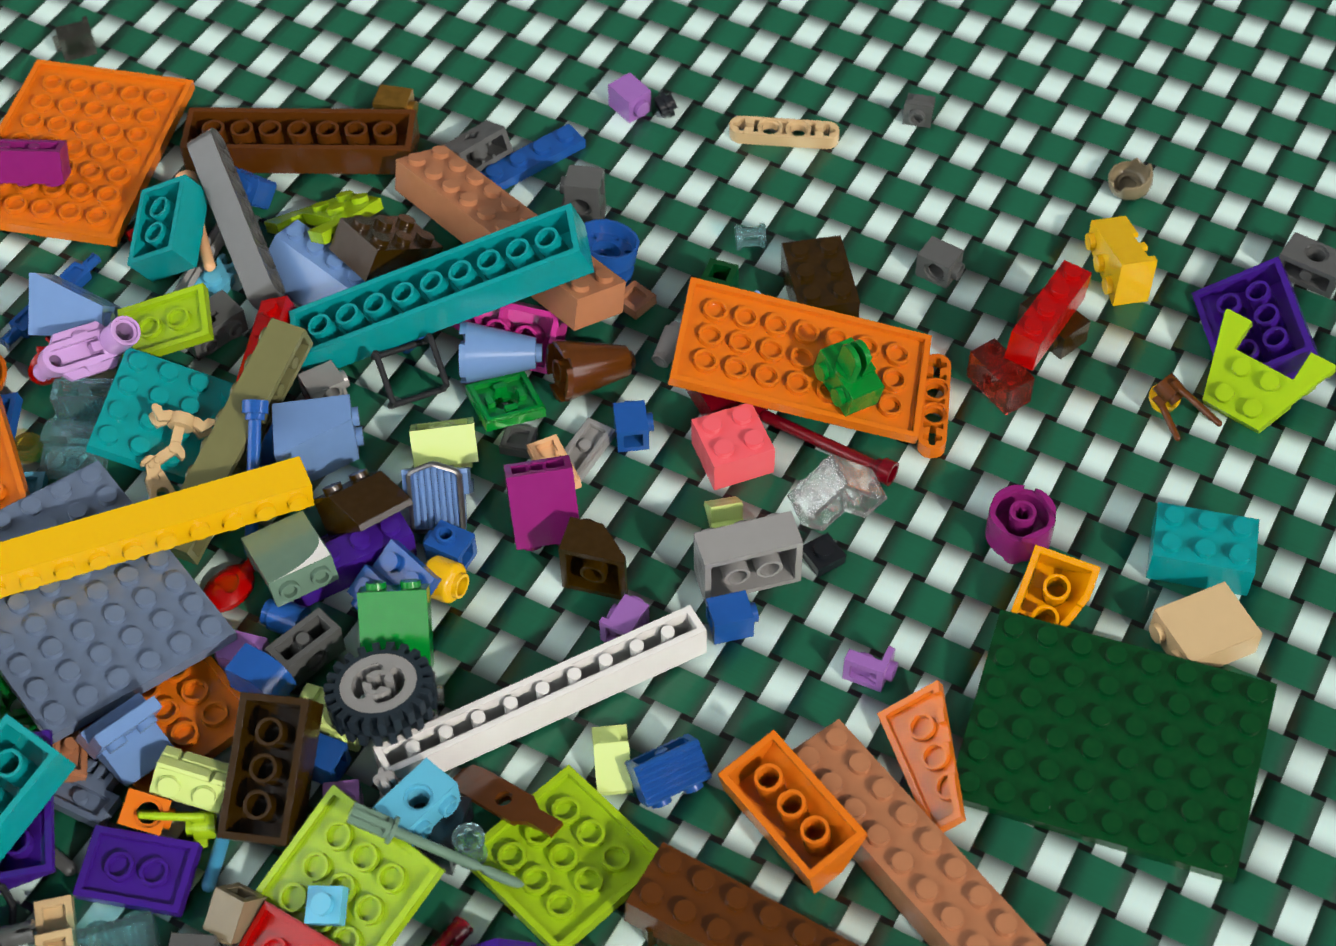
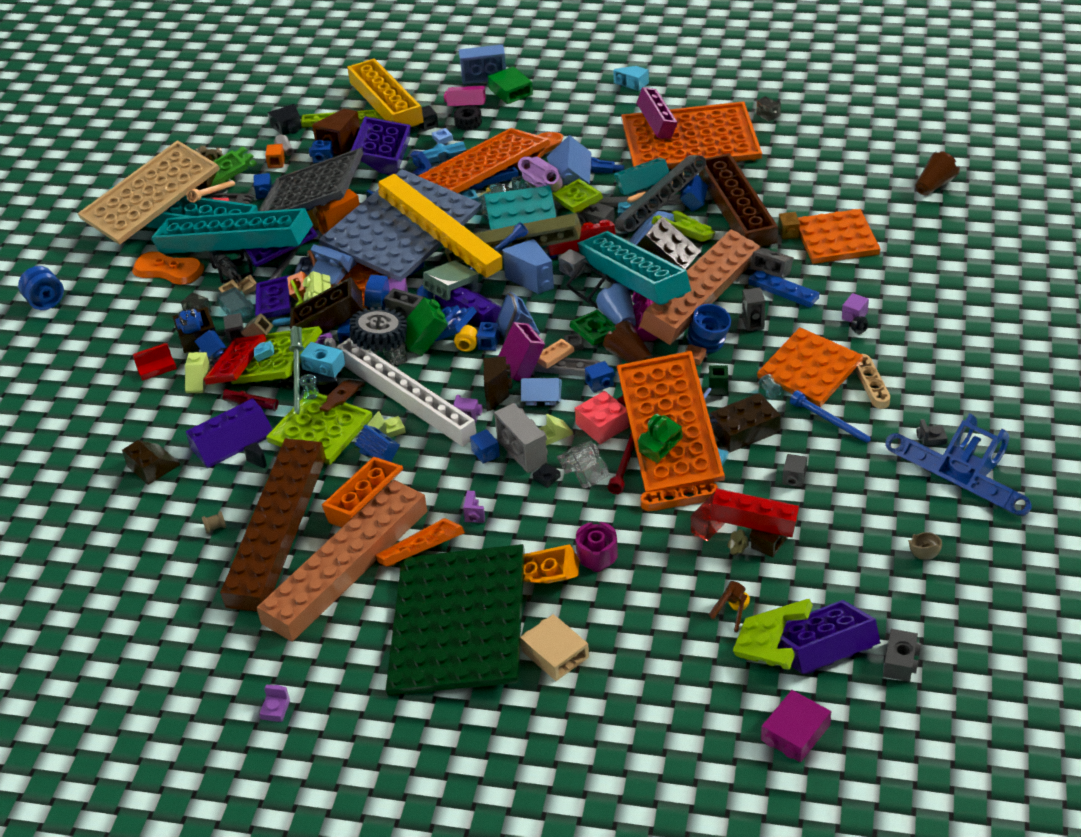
camera: 75 degrees right, 10 degrees down
tan piece [140,403,215,499] -> none
dark brown slope [314,468,413,535] -> none
yellowish green slope [409,417,479,468] -> none
yellow wedge [1085,216,1158,306] -> none
teal brick [1146,502,1260,596] -> none
none -> light blue slope [521,378,562,406]
none -> olive plant [728,529,749,555]
none -> orange plate [757,327,863,407]
none -> blue piece [790,390,871,443]
none -> orange plate [798,209,881,264]
none -> blue piece [885,413,1032,516]

